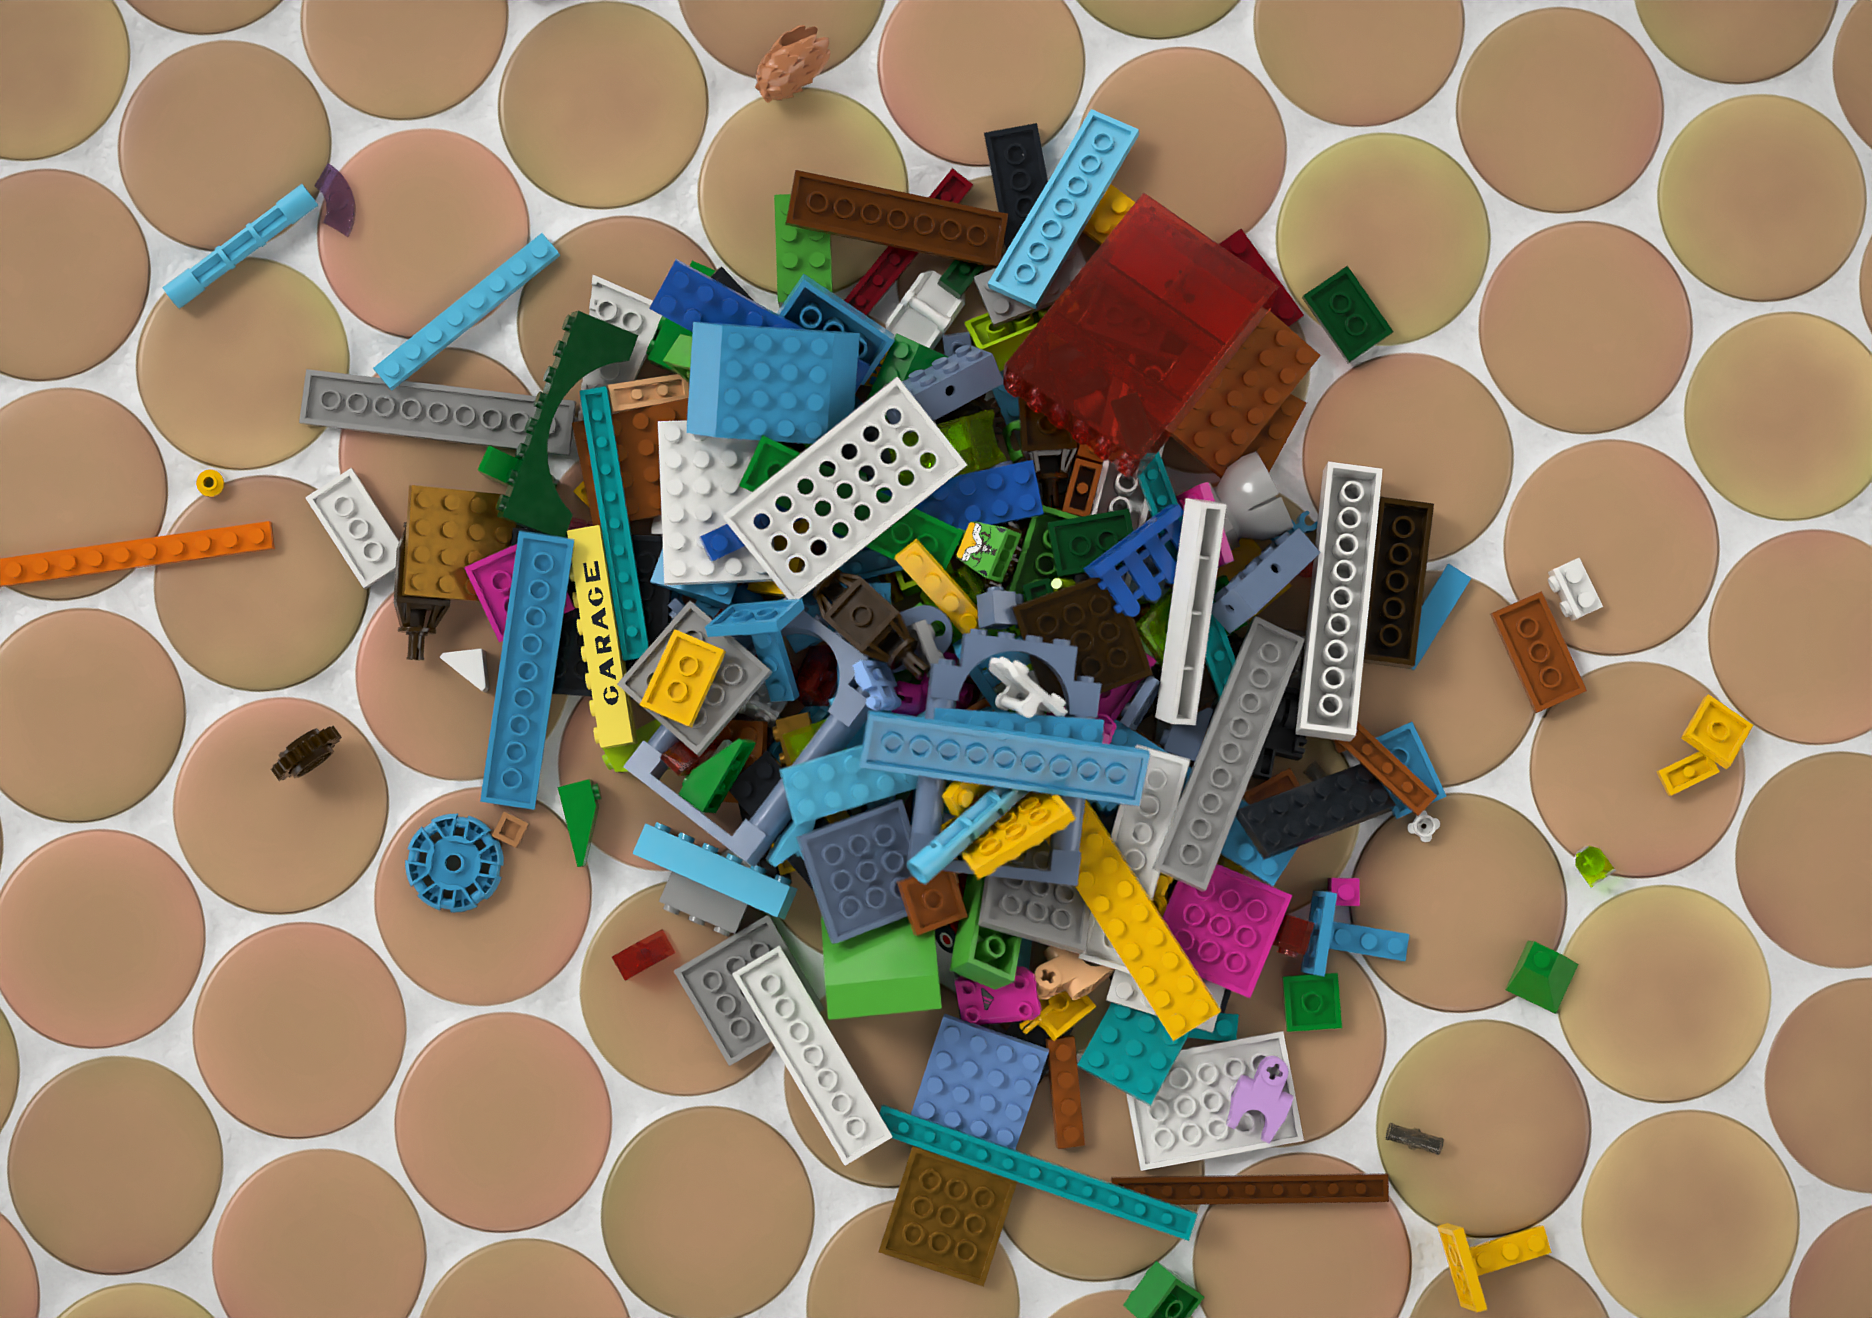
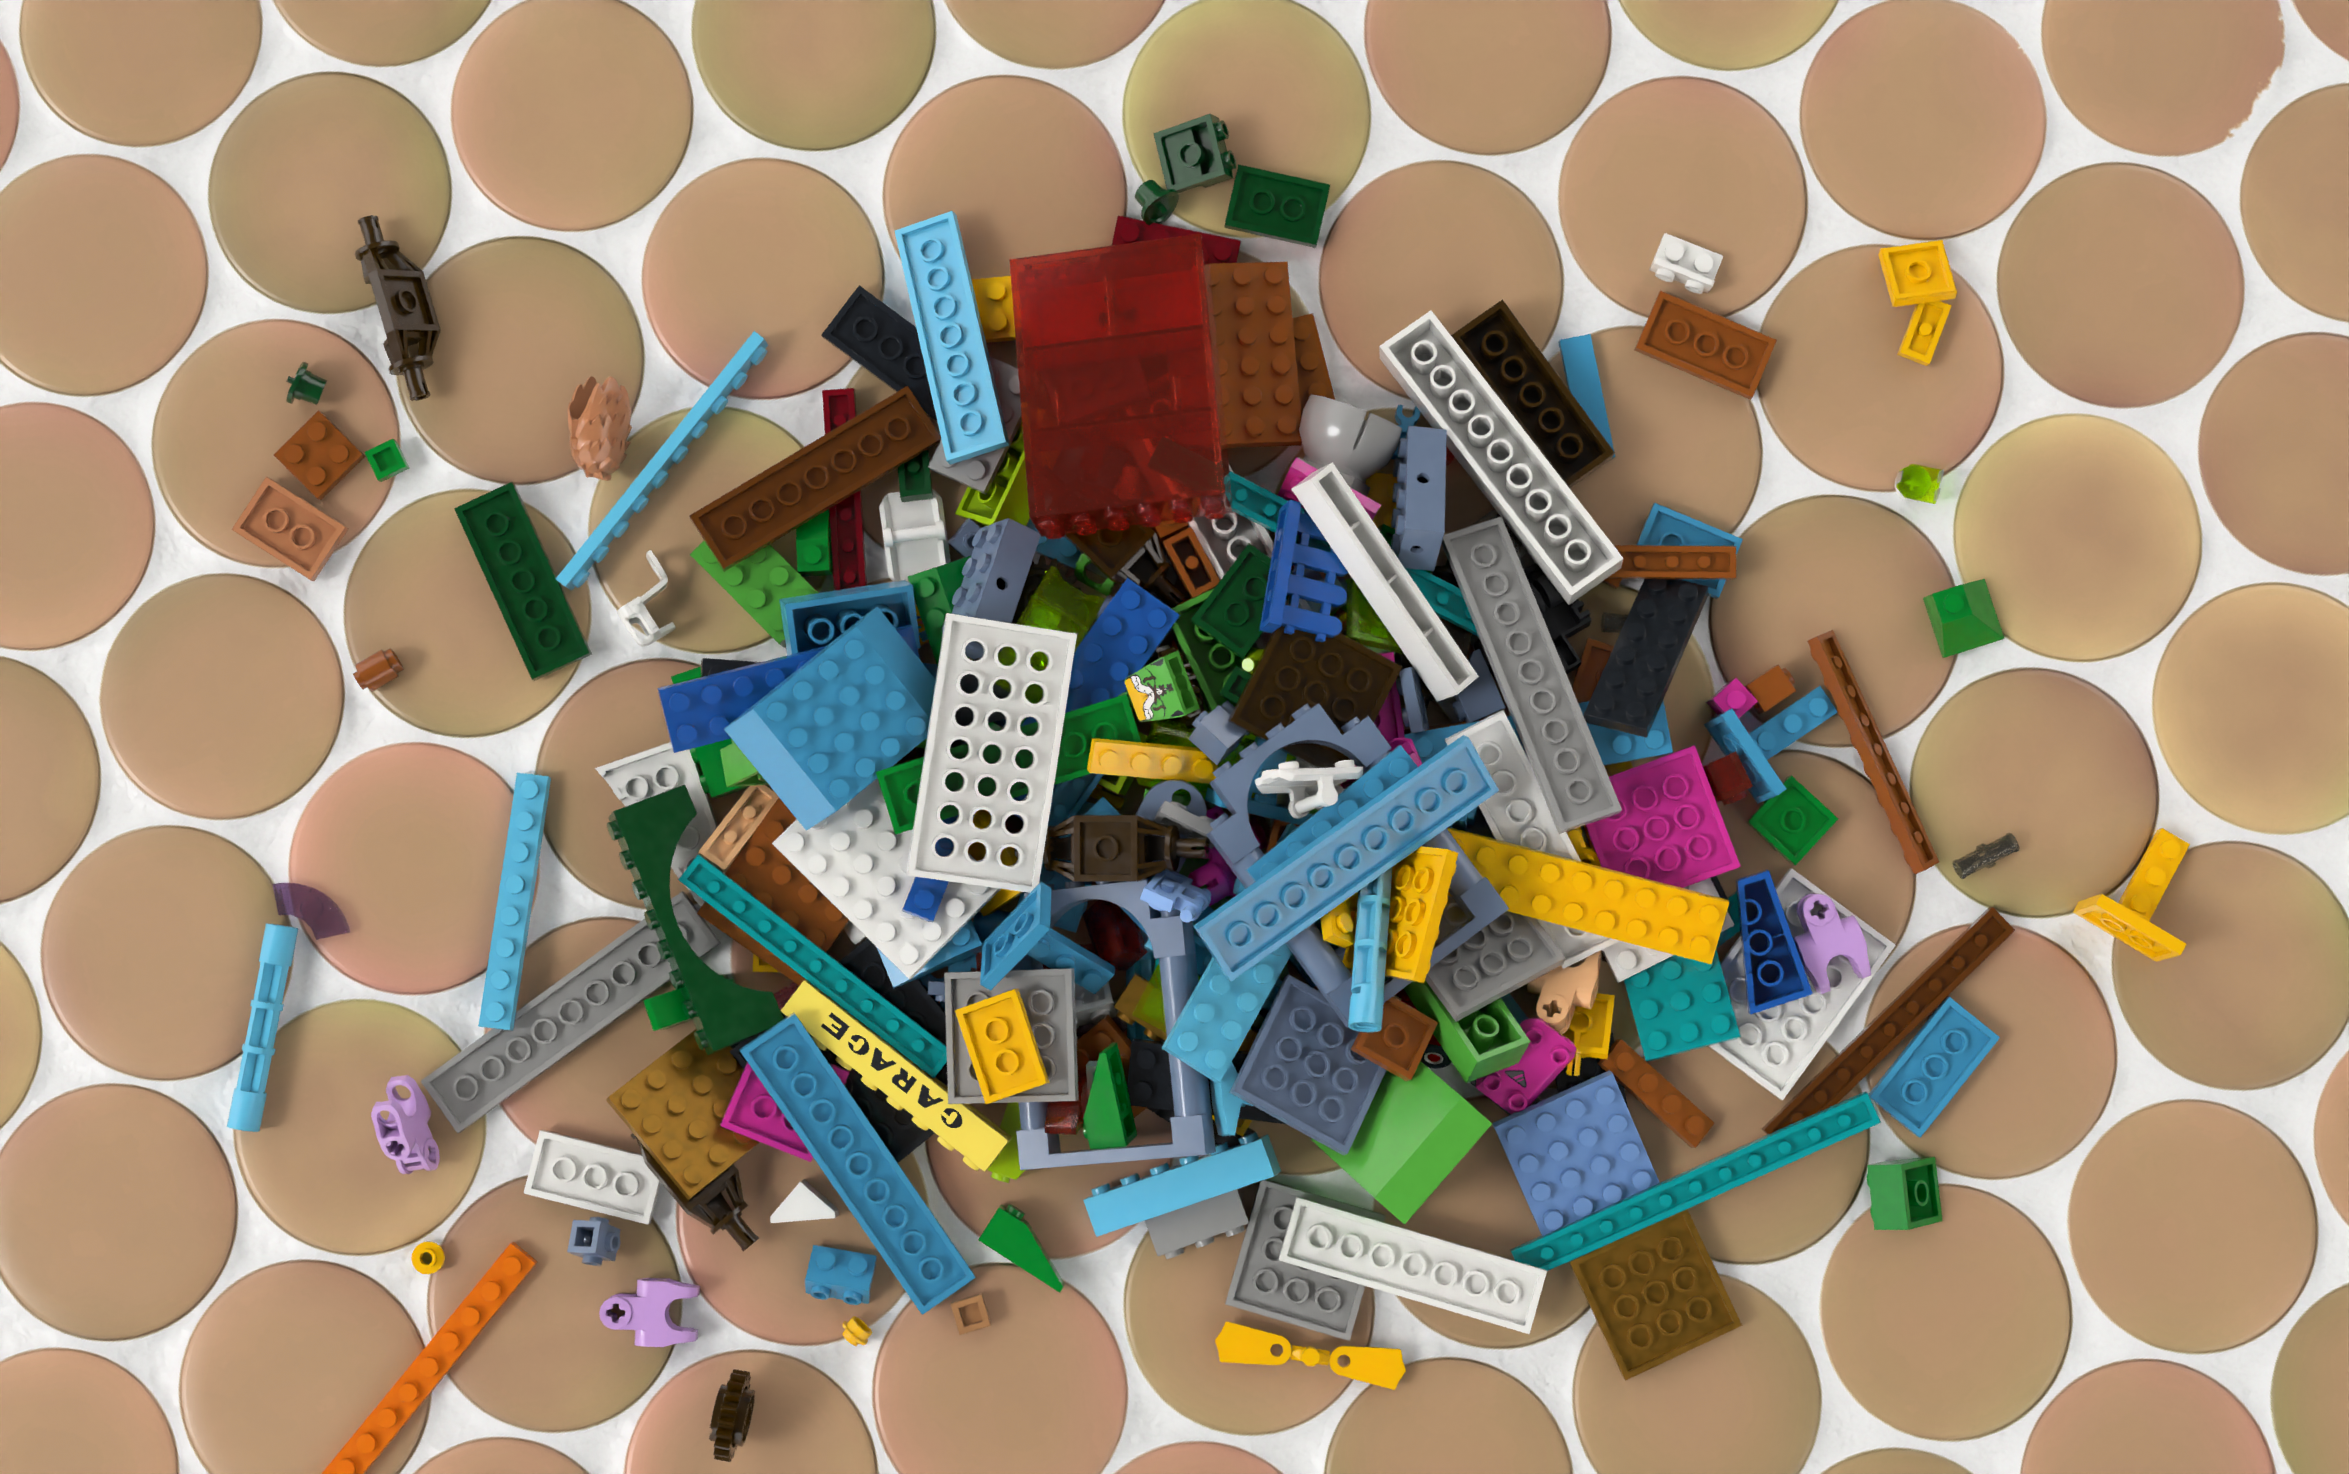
camera: 40 degrees left, 0 degrees up
dark azure plate [405,814,504,913] -> none
clear red slope [612,929,676,981] -> none
white plate [1407,810,1440,842] -> none
none -> dark orange brick [353,648,404,692]
none -> lavender piece [371,1075,440,1174]
none -> dark green plate [454,482,592,681]
none -> medium azure plate [556,331,768,591]
none -> sand blue brick [567,1217,621,1266]
none -> lavender piece [599,1278,700,1347]
none -> white piece [617,550,676,647]
none -> green slope [796,509,833,577]
none -> dark azure bracket [805,1245,877,1305]
none -> yellow plate [842,1316,872,1346]
none -> dark green piece [1135,180,1179,225]
none -> dark green plate [1153,114,1236,193]
none -> yellow piece [1215,1321,1406,1390]
none -> blue wedge [1736,870,1813,1015]
none -> dark orange brick [1744,665,1796,714]
none -> dark orange plate [1807,630,1939,874]
none -> dark azure plate [1868,997,2000,1138]

